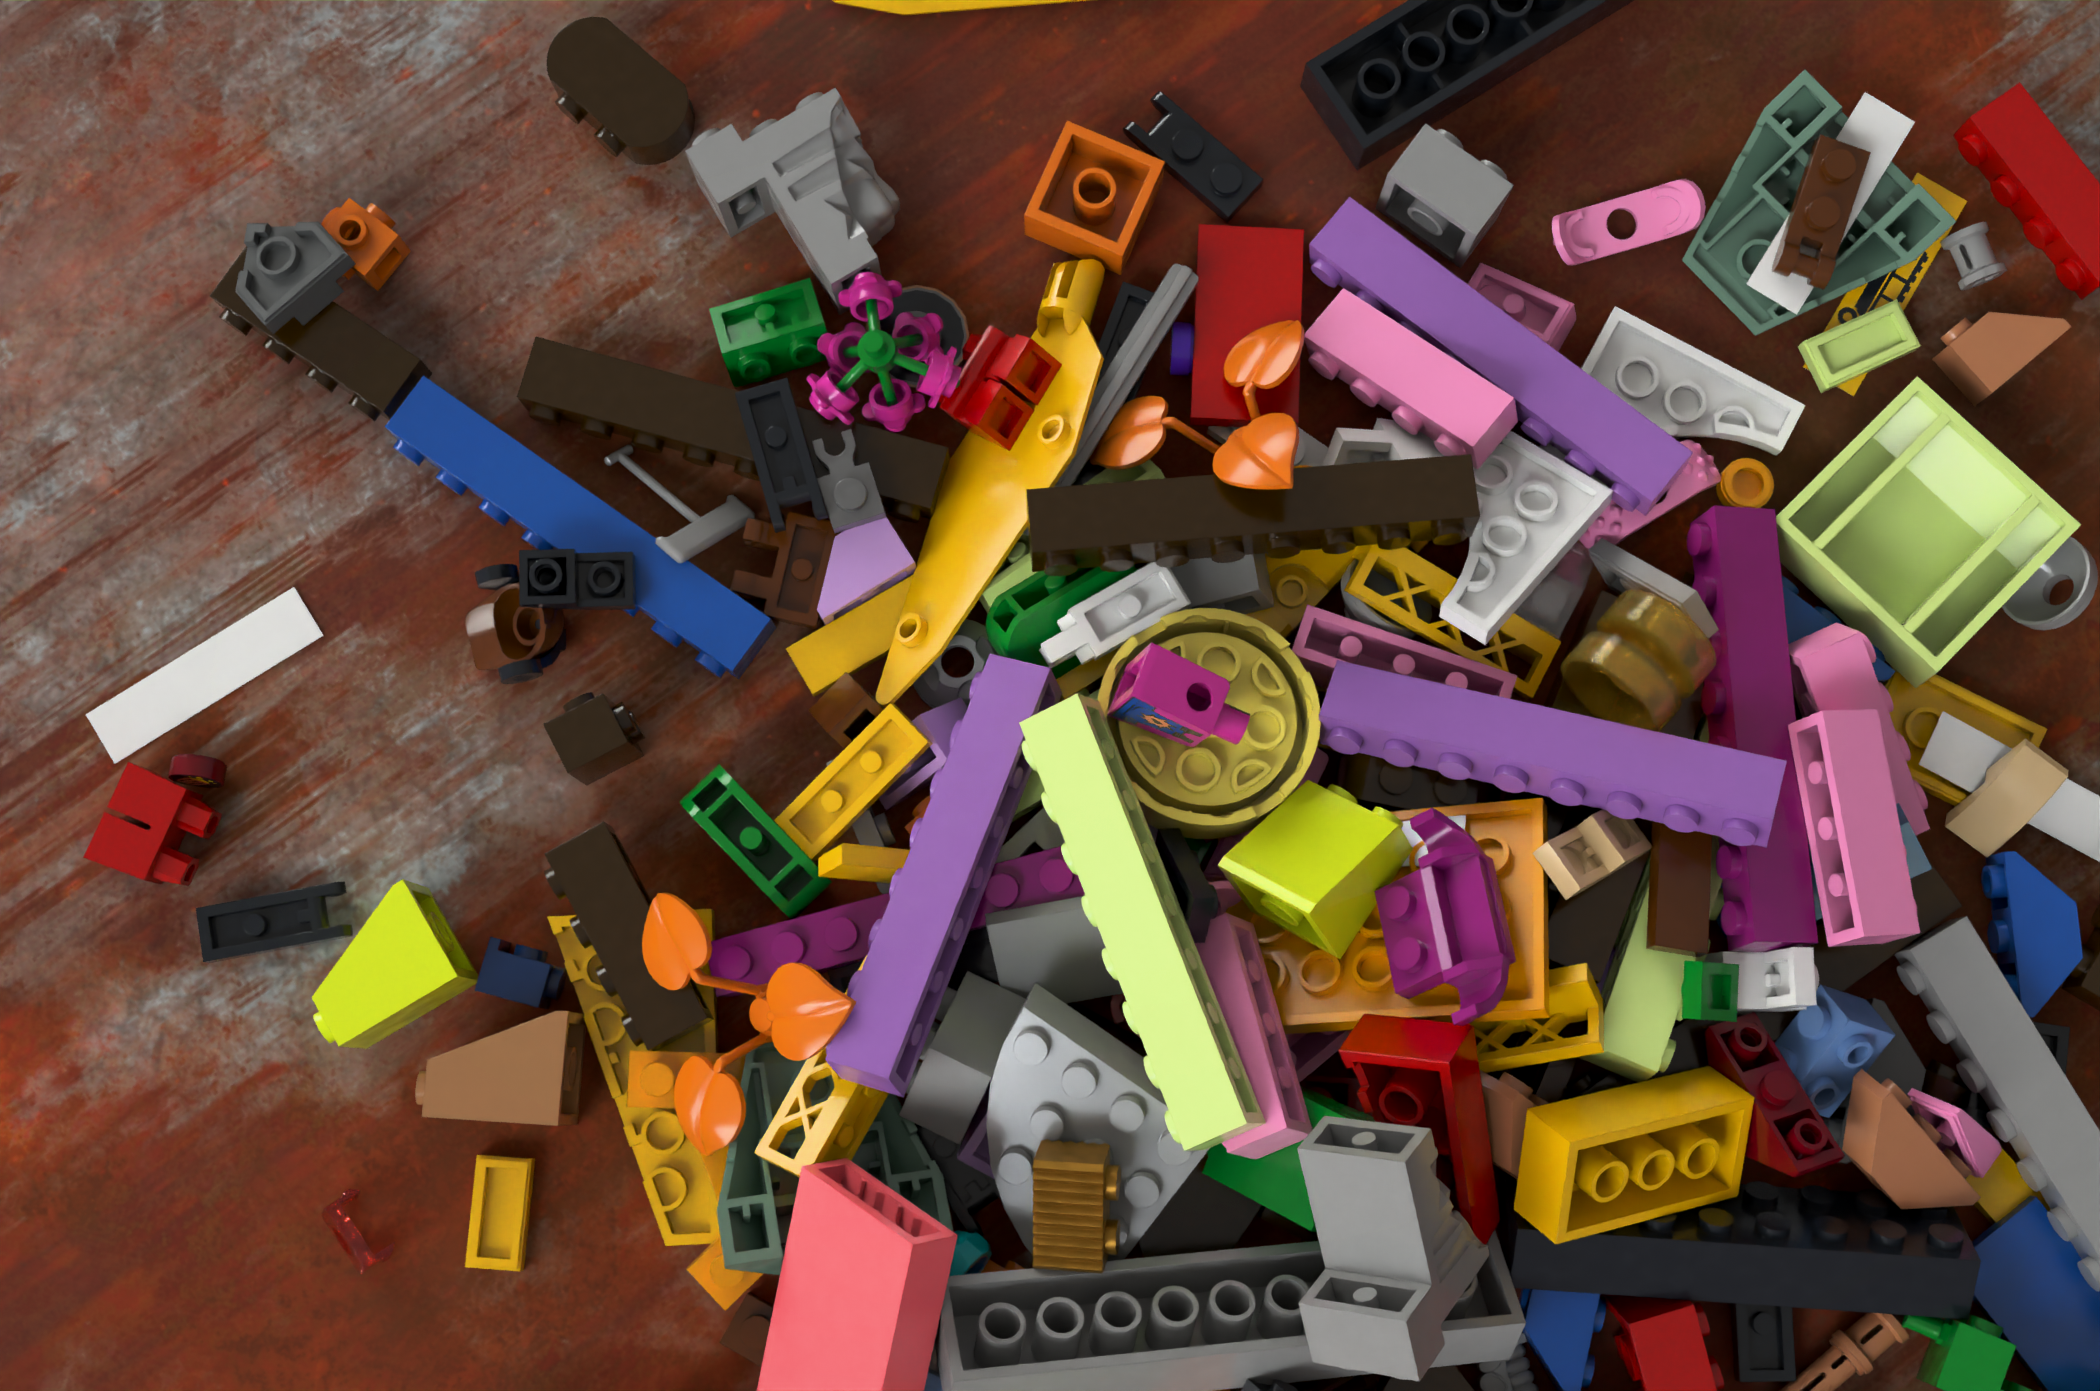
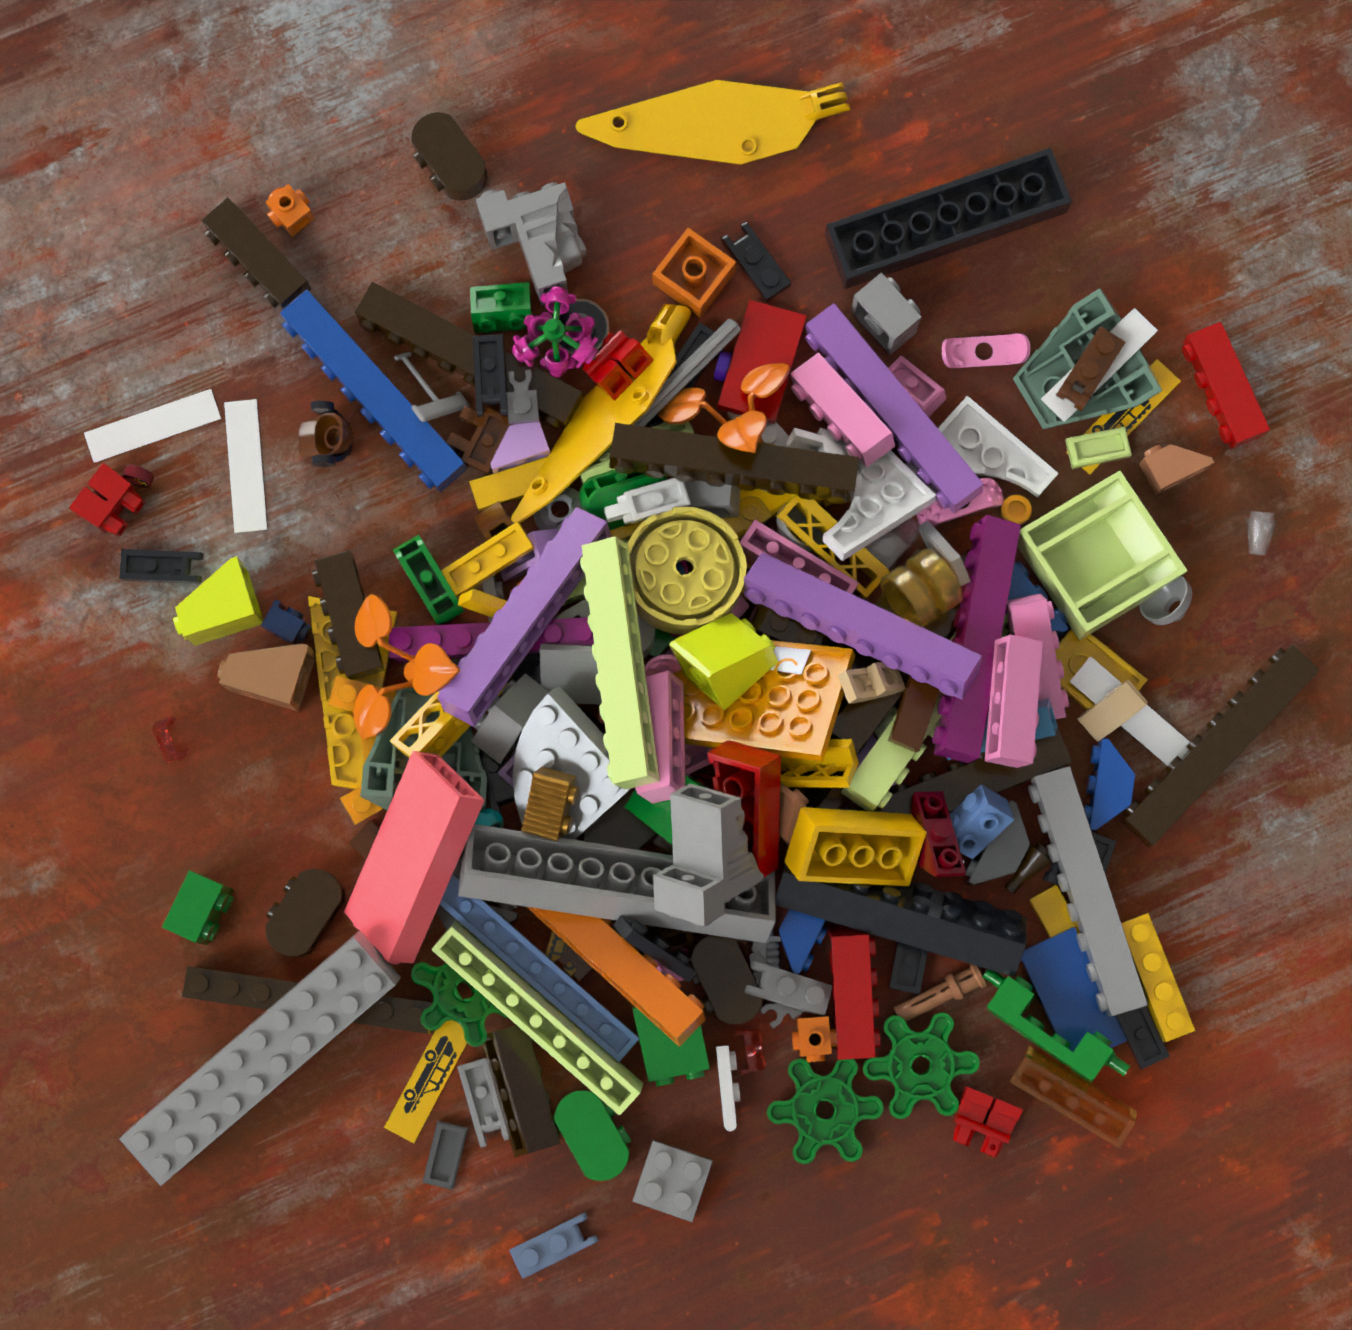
camera: 15 degrees right, 0 degrees up
dark grey plate [235,222,356,334] -> none
yellow tile [465,1155,535,1272] -> none
black slope [519,549,636,610] -> none
dark brown brick [543,692,645,786] -> none
dark pink torso [1107,642,1250,747] -> none
black plate [1155,828,1218,943] -> none
magenta plate [1375,808,1516,1026] -> none
green plate [1681,961,1739,1022] -> none
white brick [1704,947,1819,1013] -> none
nougat slope [1842,1069,1981,1209] -> none
bright pink slope [1907,1088,2002,1178] -> none
light grey bush [1940,222,2007,291] -> none
none -> white sticker [224,399,267,533]

